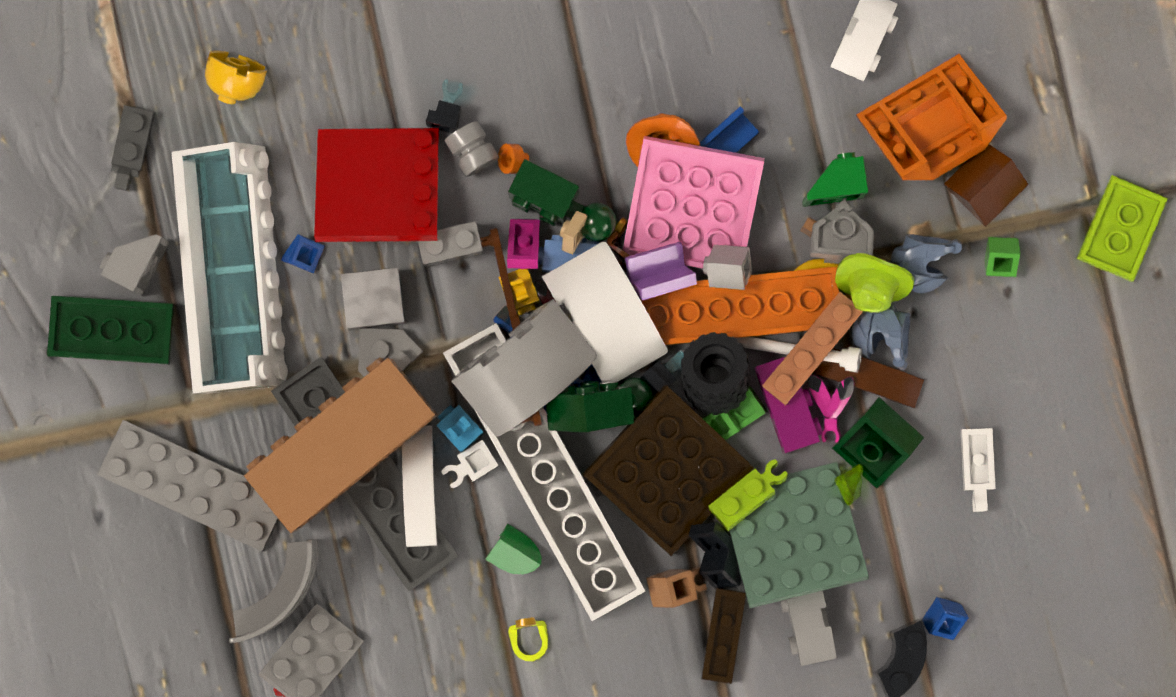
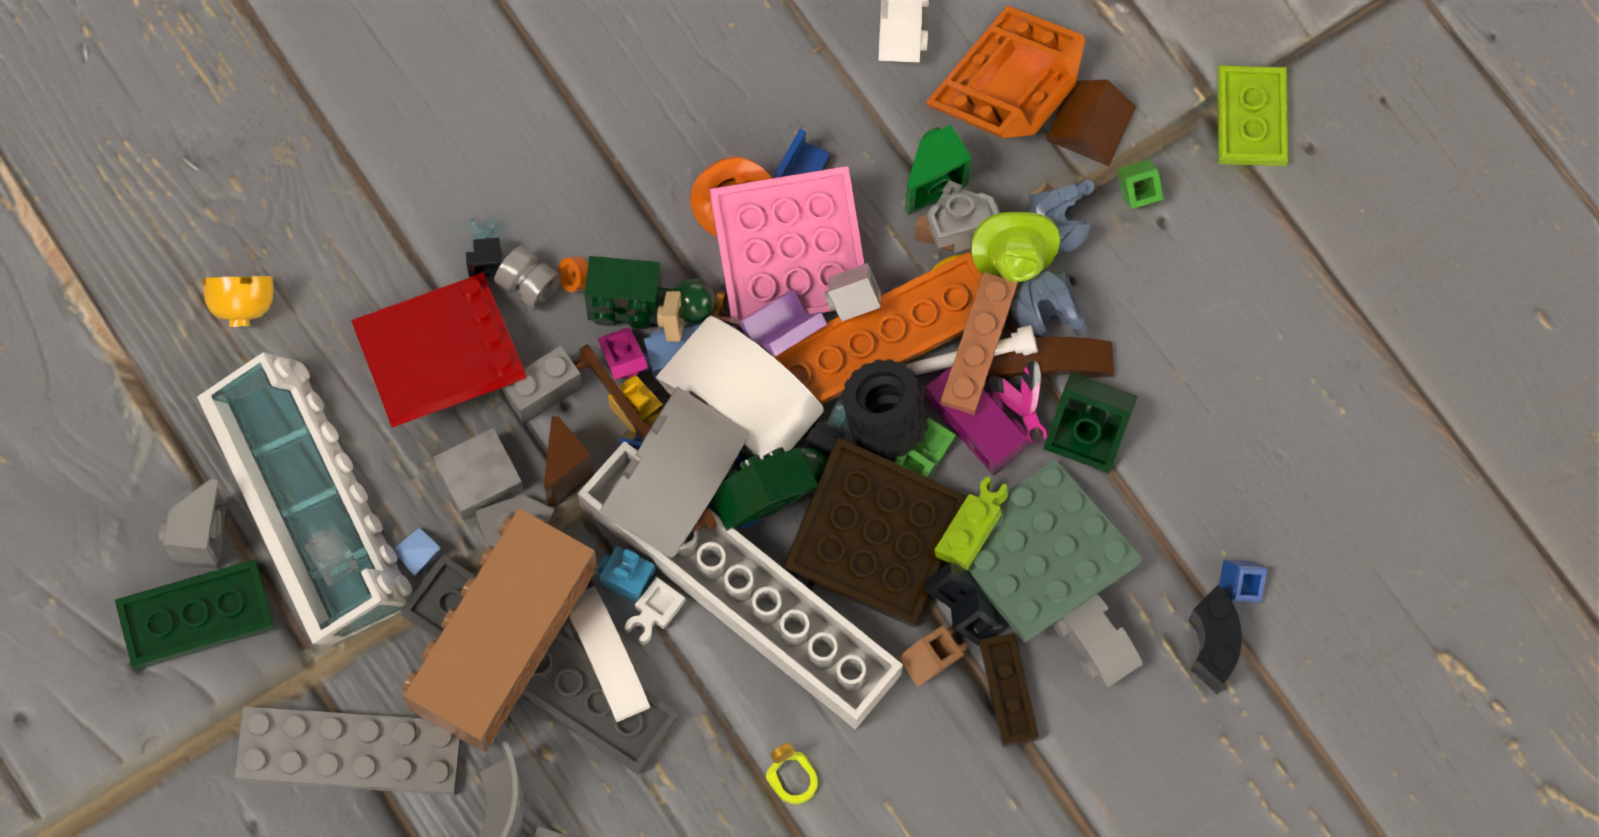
camera: 20 degrees left, 15 degrees down
dark grey hinge [111,105,155,192] -> none
blue slope [281,234,325,274] -> none
brick [485,523,542,575] -> none
clear neon green slope [835,463,863,505] -> none
white plate [960,428,996,512] -> none
none -> clear brick [303,527,358,587]
none -> light blue slope [393,527,443,577]
none -> reddish brown slope [544,416,594,506]

